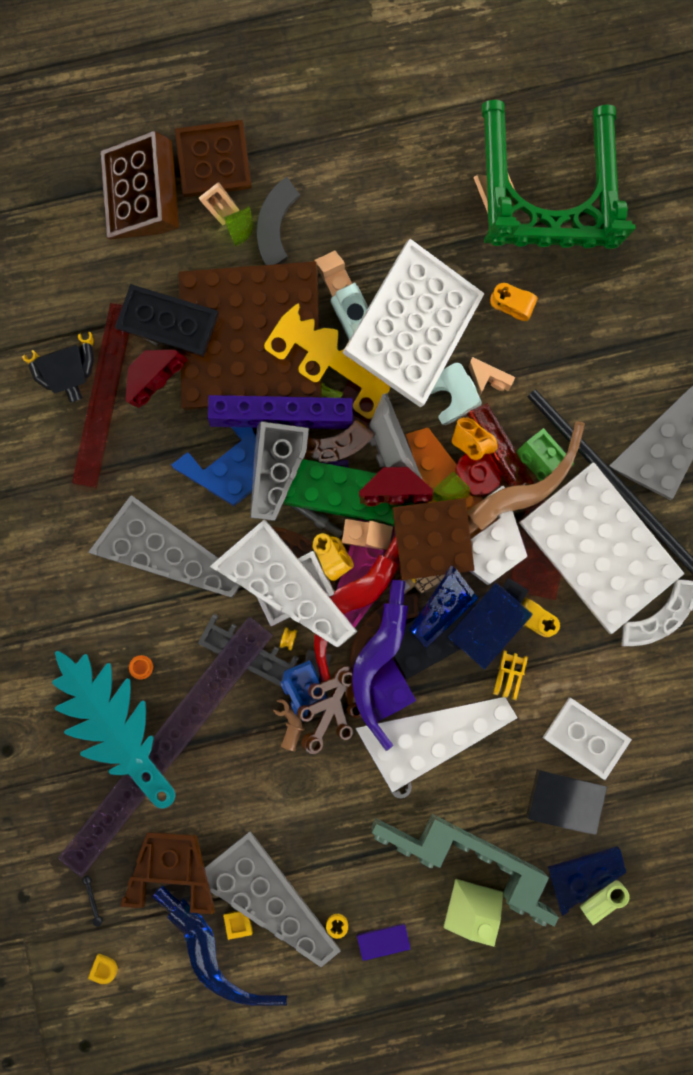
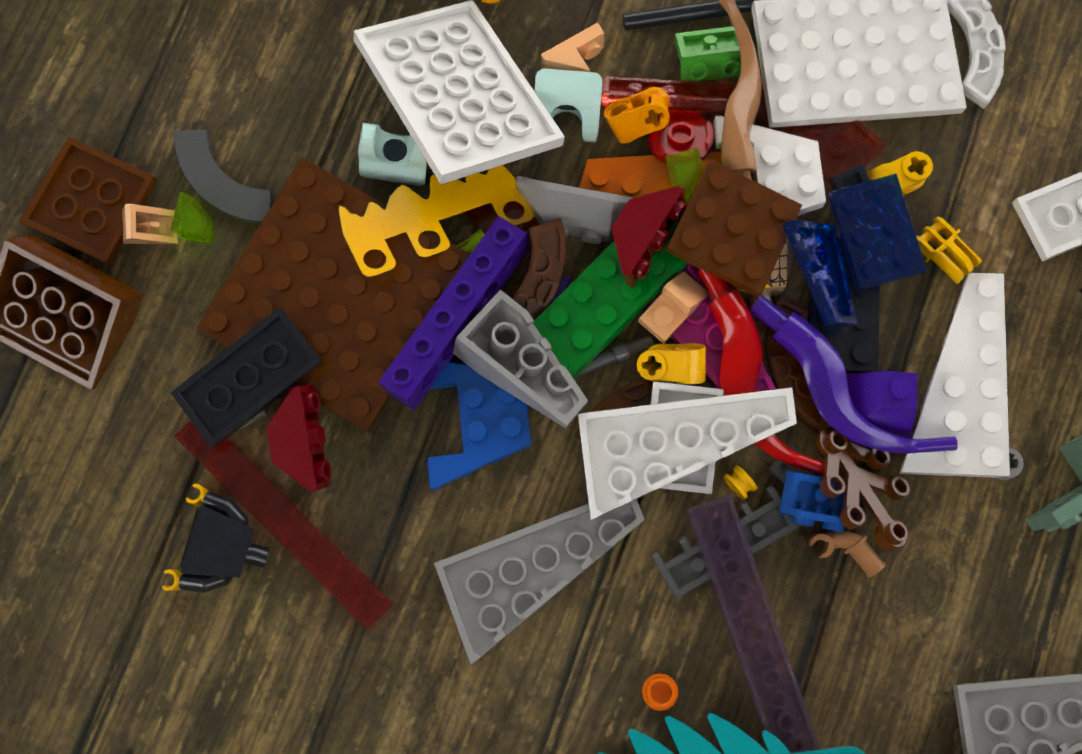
camera: 55 degrees left, 5 degrees down
light nougat slope [314,251,352,297] -> none

